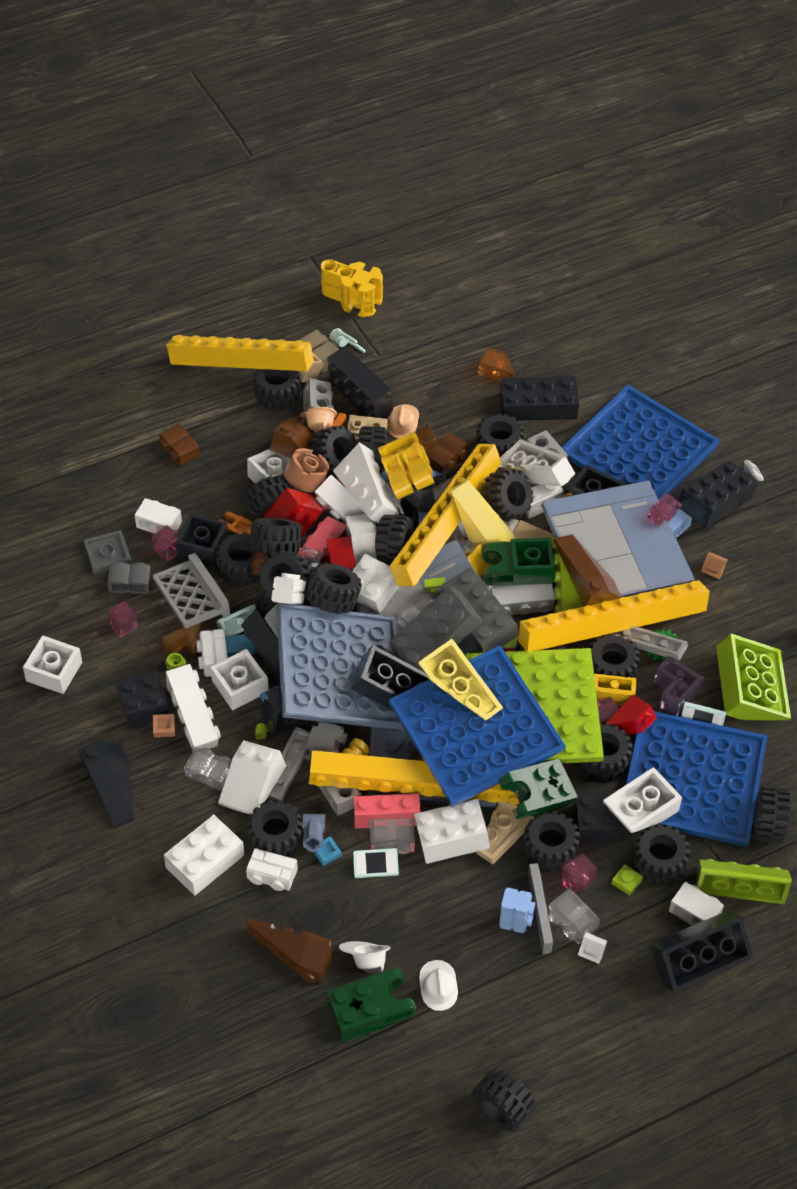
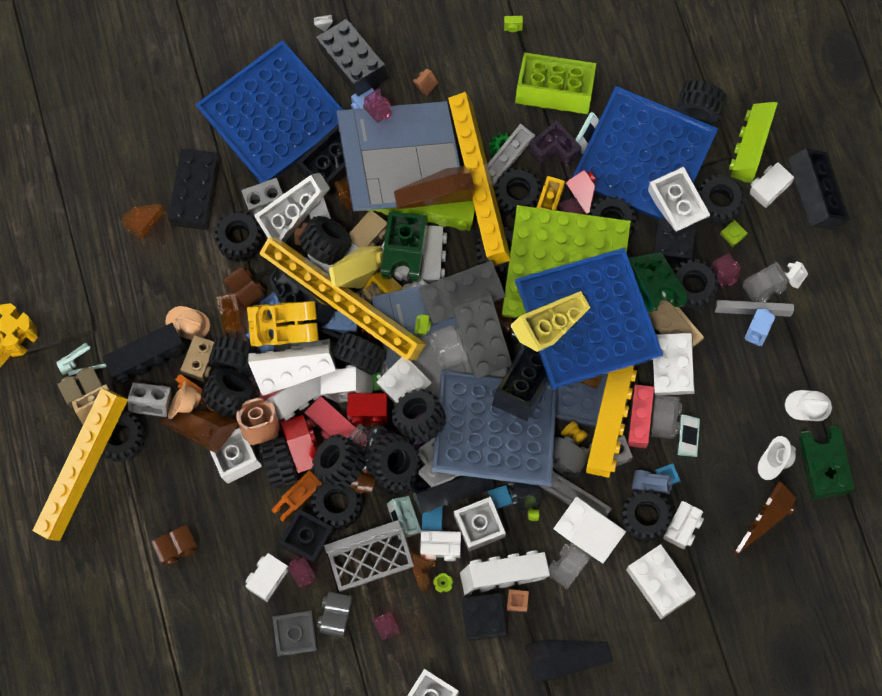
camera: 75 degrees left, 20 degrees up
white brick [271,573,306,605] -> none

